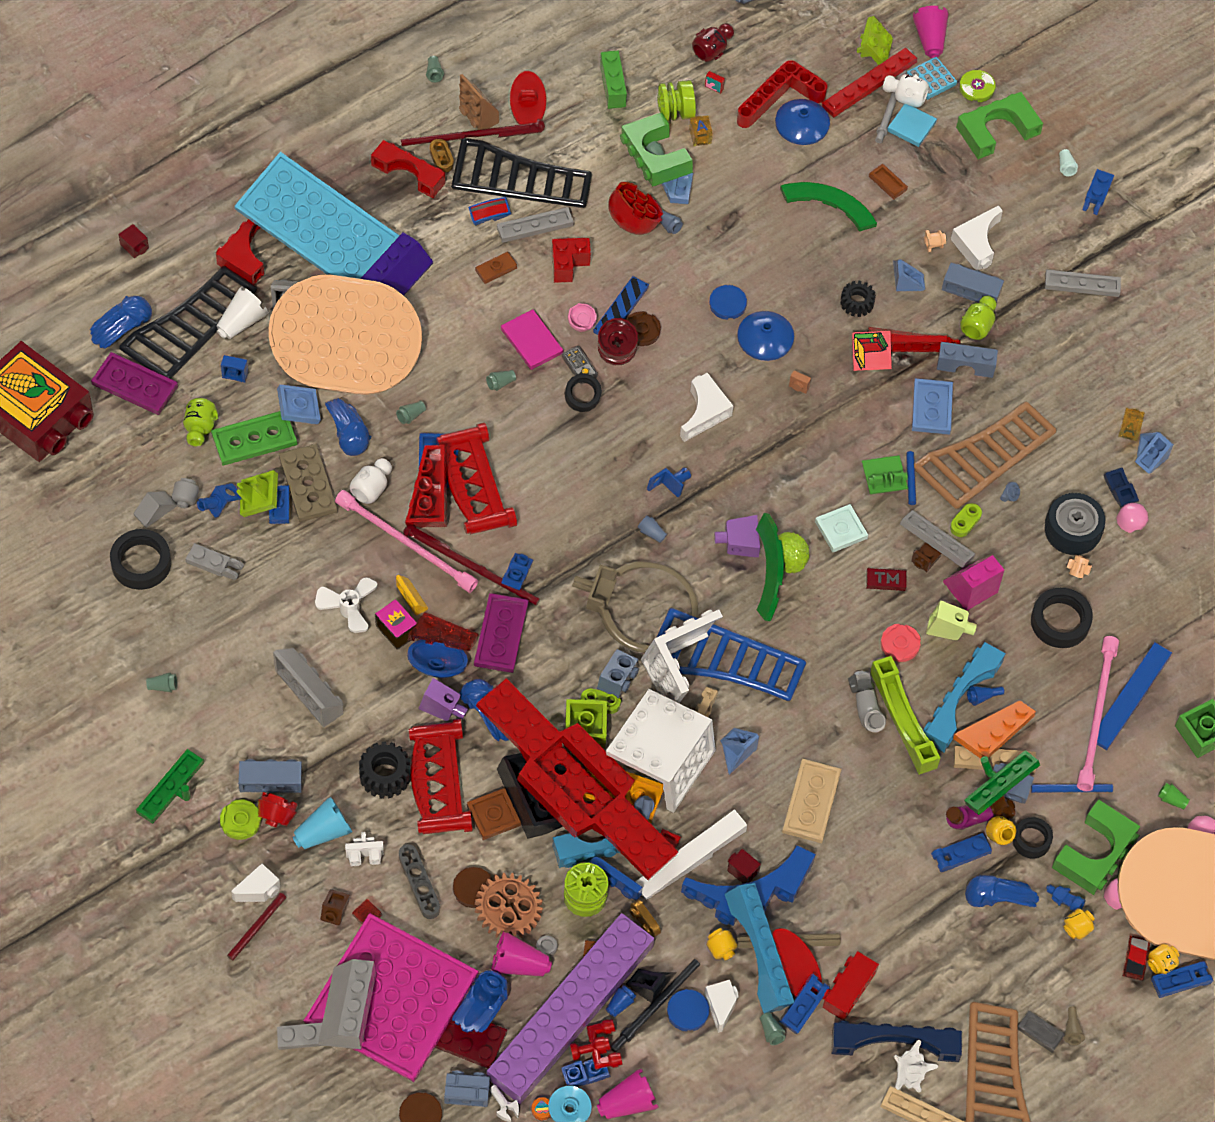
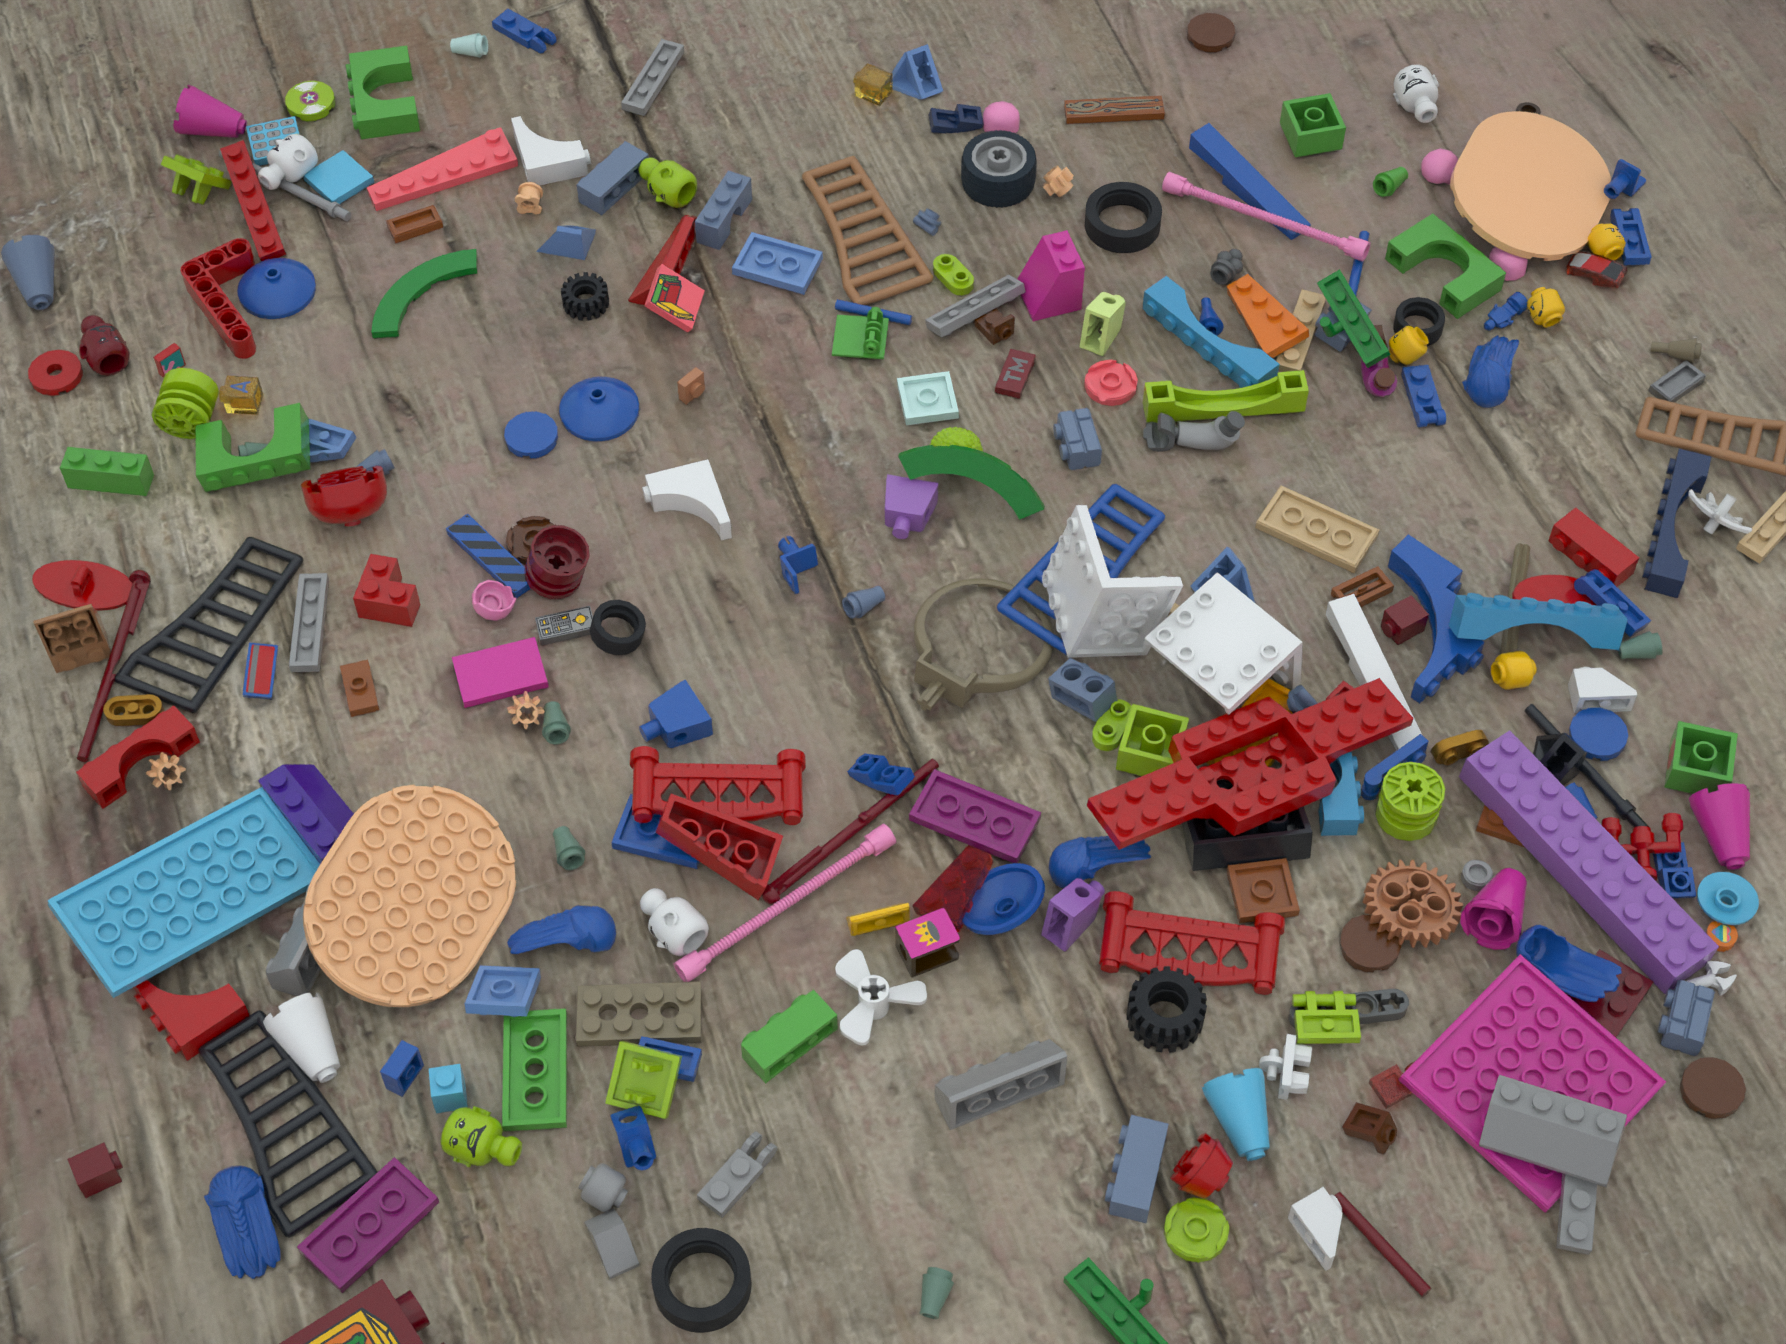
camera: 70 degrees left, 5 degrees down
none -> red tile [28,350,83,396]
none -> light nougat gear [146,752,186,790]
none -> coral wing [367,127,518,211]
none -> medium azure brick [429,1064,468,1113]
none -> light nougat gear [507,691,545,729]
none -> blue torso [639,680,713,748]
none -> bright green brick [741,989,838,1084]
none -> sand blue brick [1053,408,1102,470]
none -> dark orange tile [1064,96,1165,124]
none -> dark grey piece [1210,249,1243,285]
none -> lime plate [1292,991,1361,1044]
none -> dark orange tile [1331,566,1394,607]
none -> bright green brick [1664,721,1738,794]

